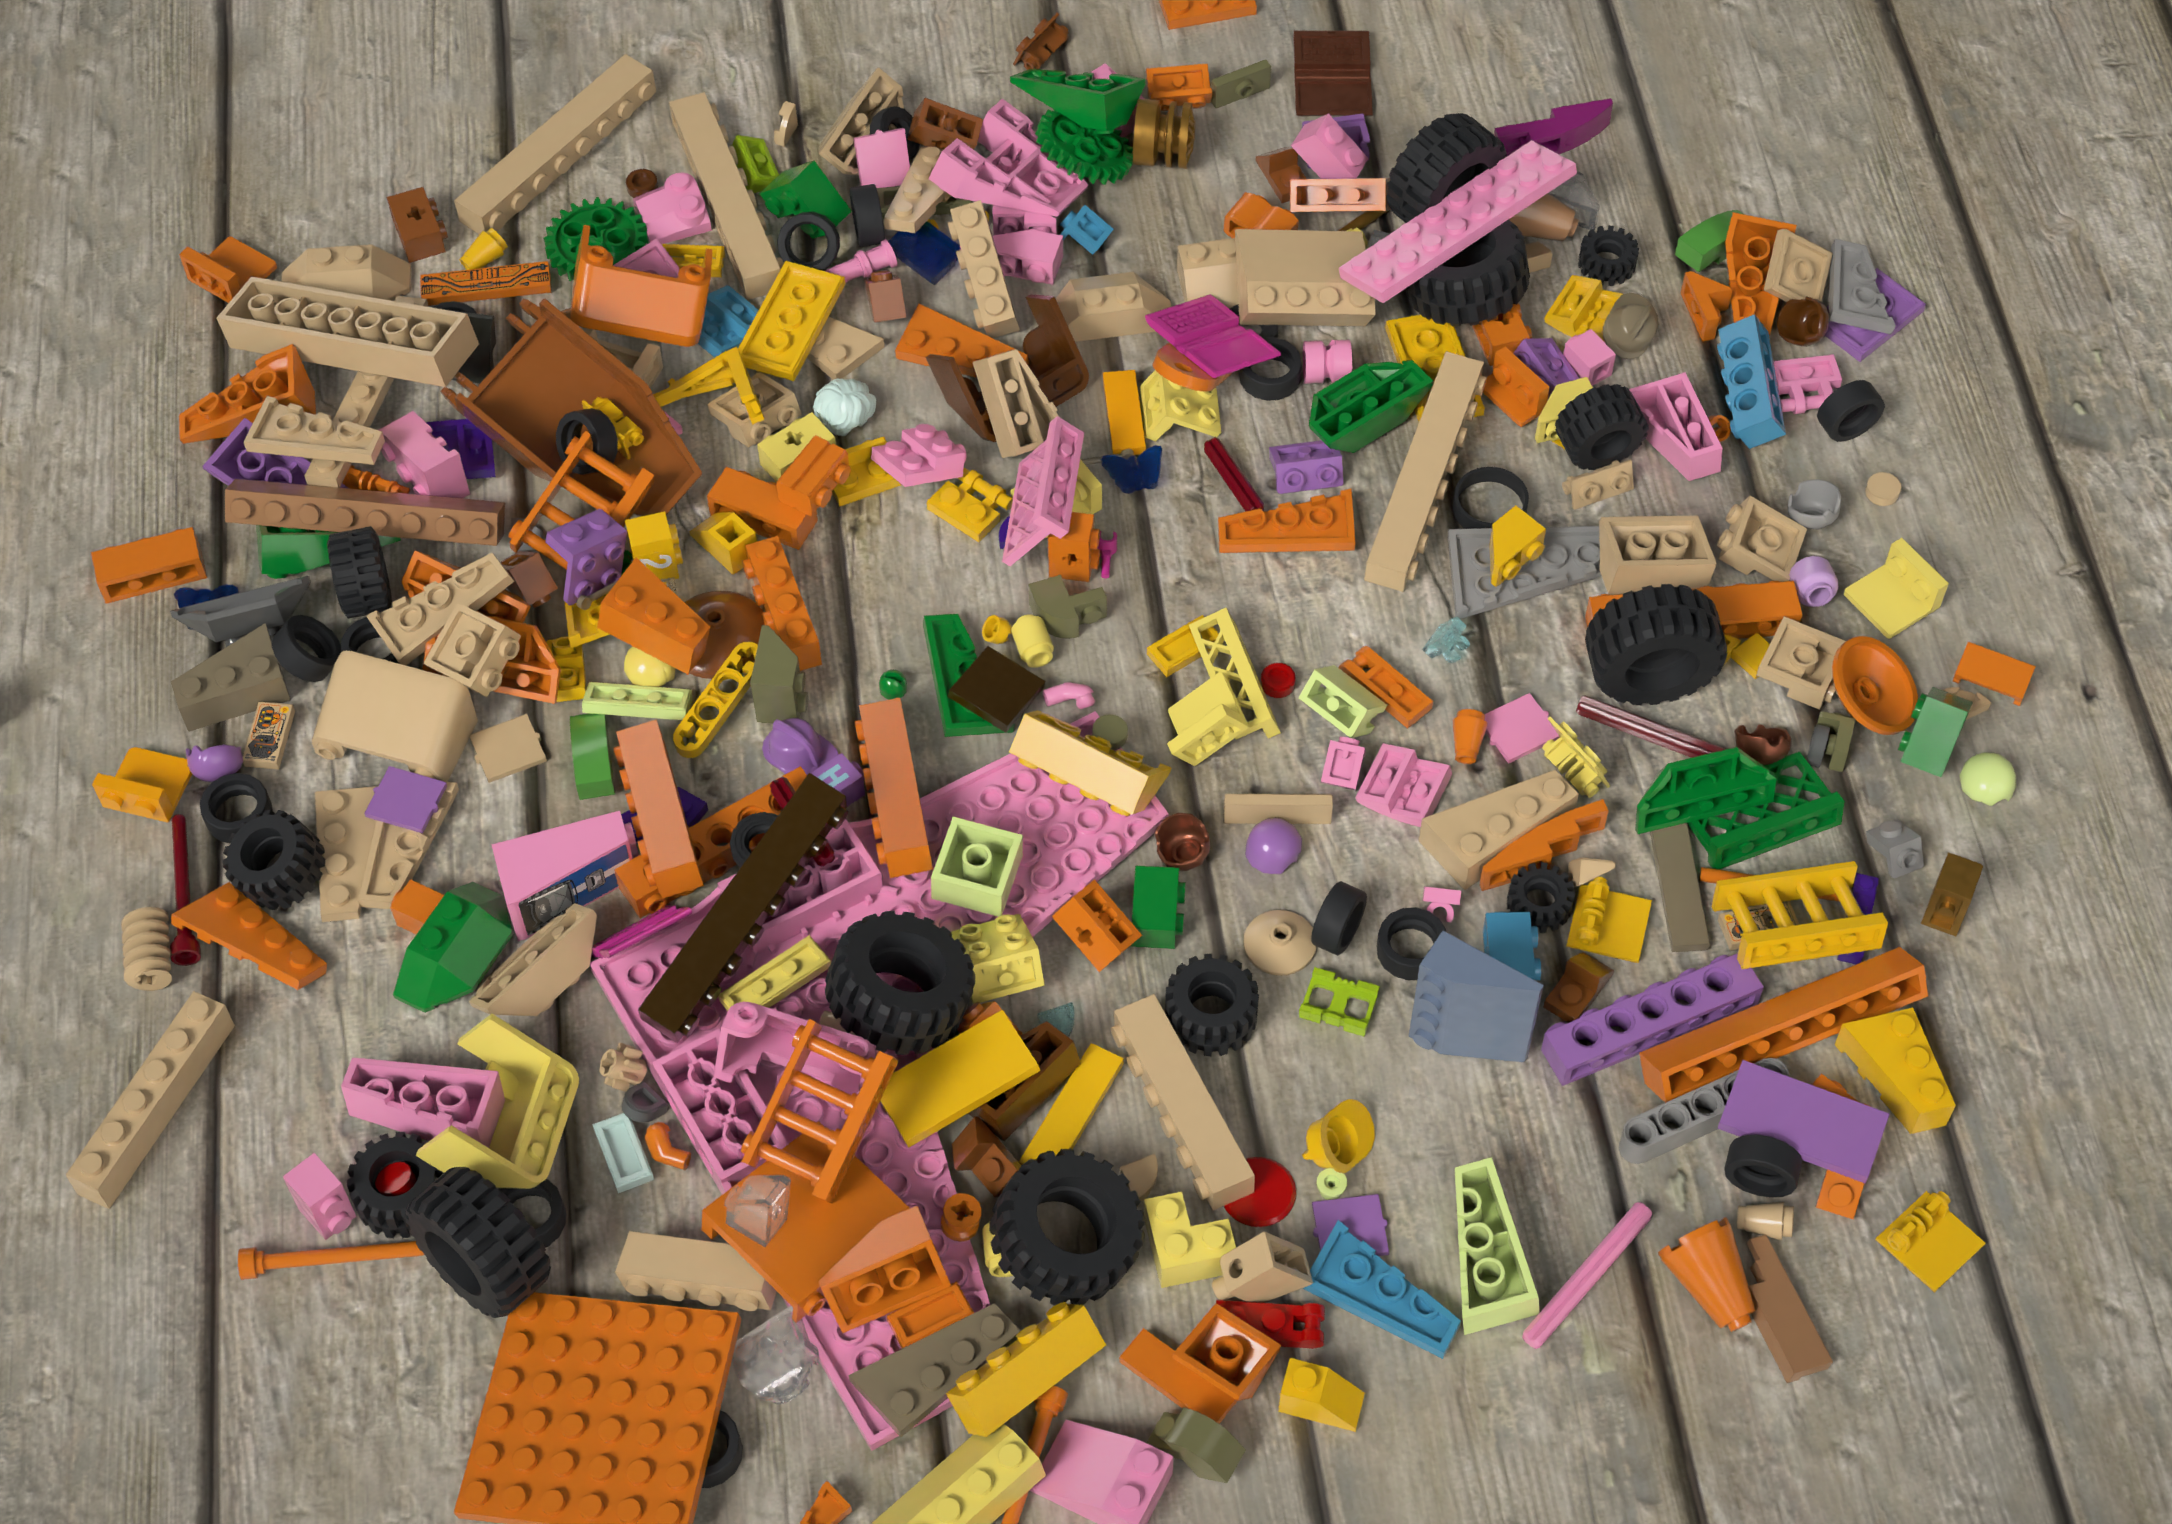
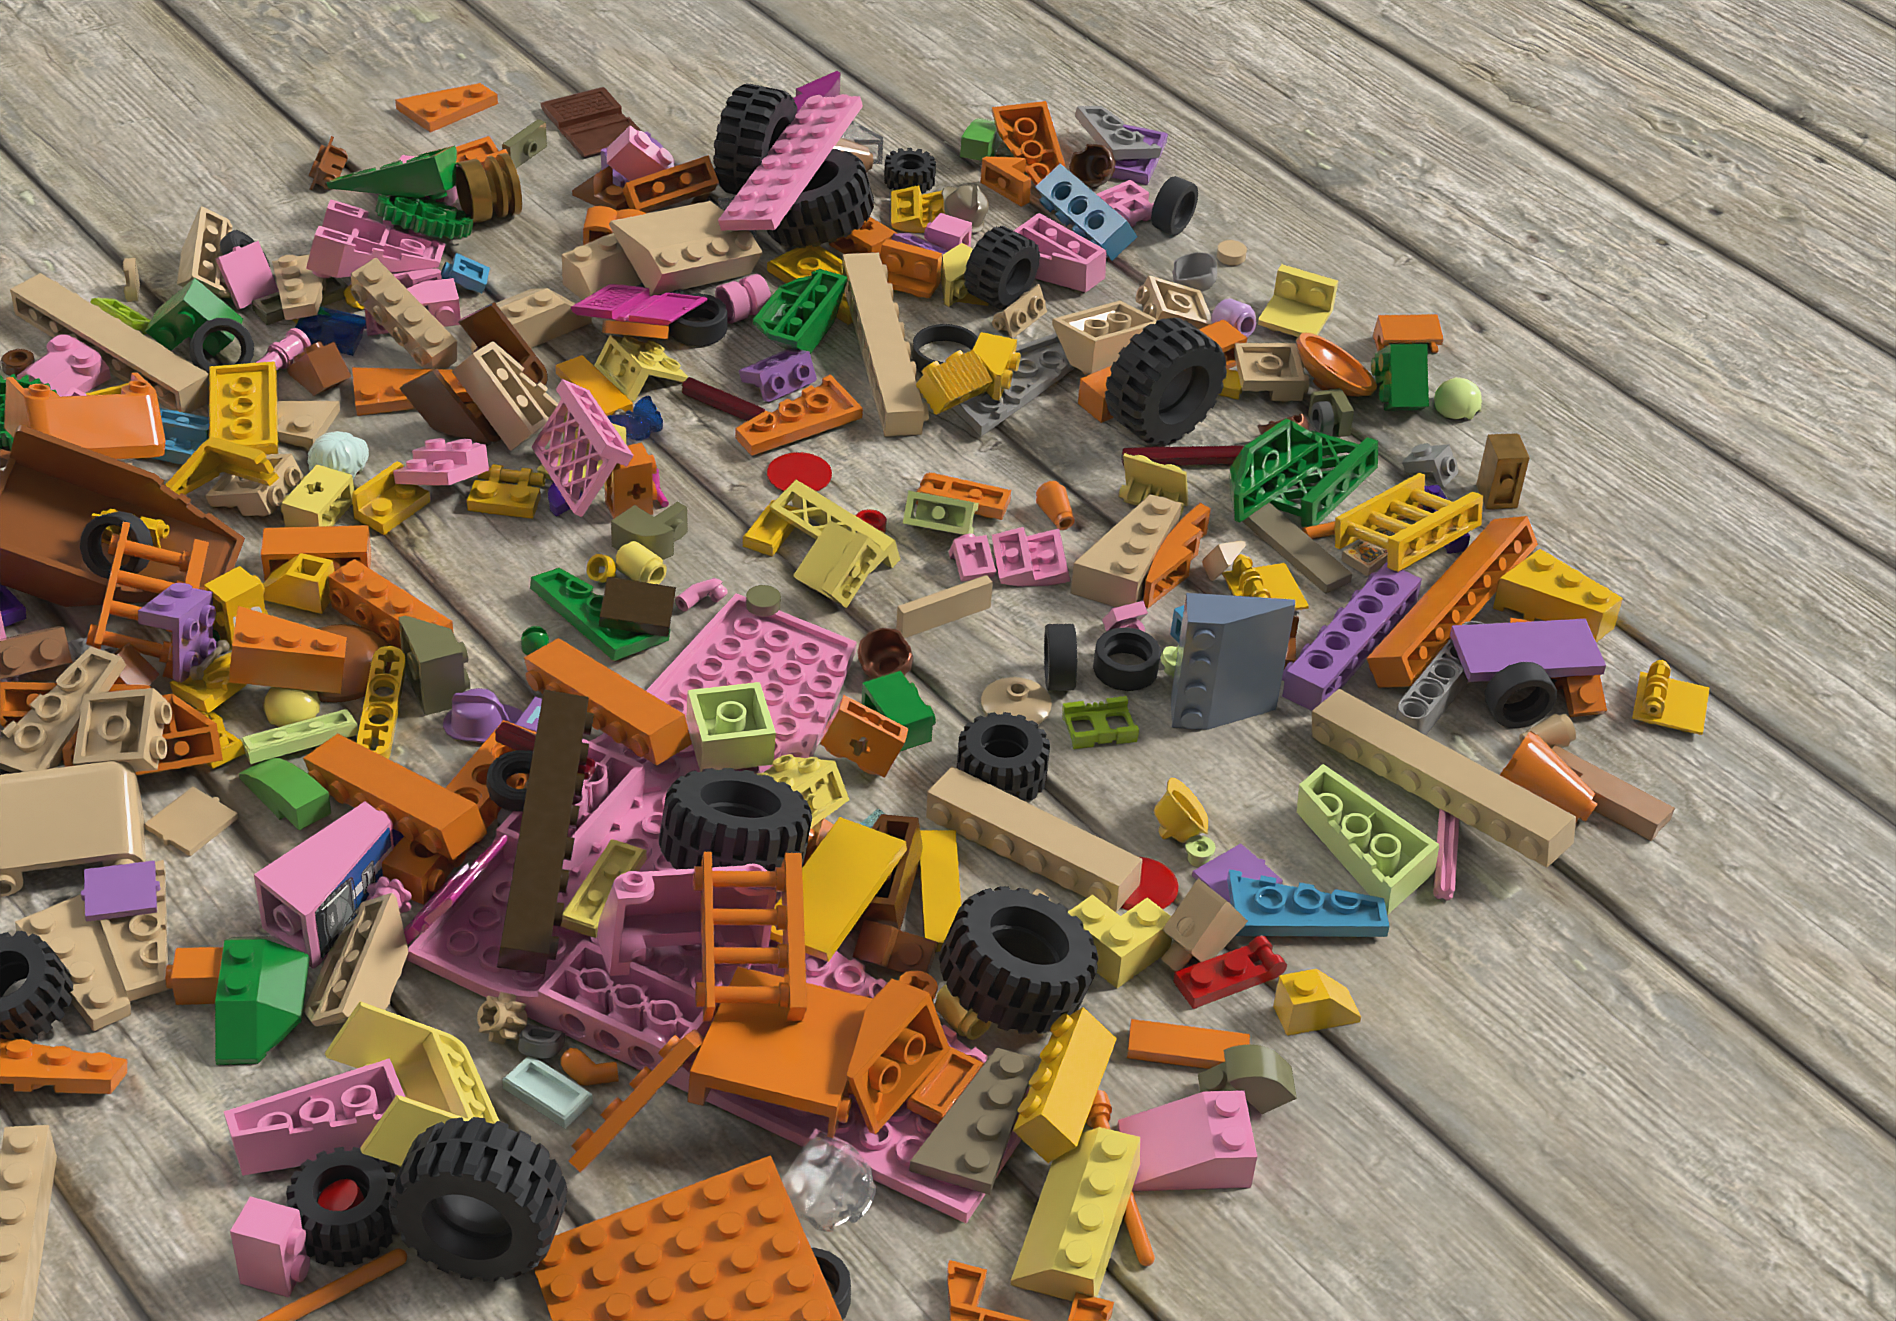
camera: 35 degrees left, 15 degrees down
tan brick [615,1231,777,1311] -> none
clear slope [724,1175,791,1247] -> none
orange brick [776,435,851,516] -> none
black tyre [850,184,885,247] -> none
dark orange brick [907,98,983,150] -> none
yellow wedge [1009,710,1172,816] -> none
orange slope [1172,1303,1281,1401] -> none
medium lavender hair [1245,817,1302,874] -> none
clear light blue tile [1422,617,1470,663] -> none
bright pink piece [1485,693,1560,764] -> none
black tyre [1506,862,1575,933] -> none
tan tile [1764,229,1833,303] -> none
none -> bright pink plant [366,876,412,914]
none -> orange wing [568,1029,705,1173]
none -> red piece [767,452,832,492]
none -> yellow brick [916,349,994,415]
none -> tan brick [1312,689,1576,868]

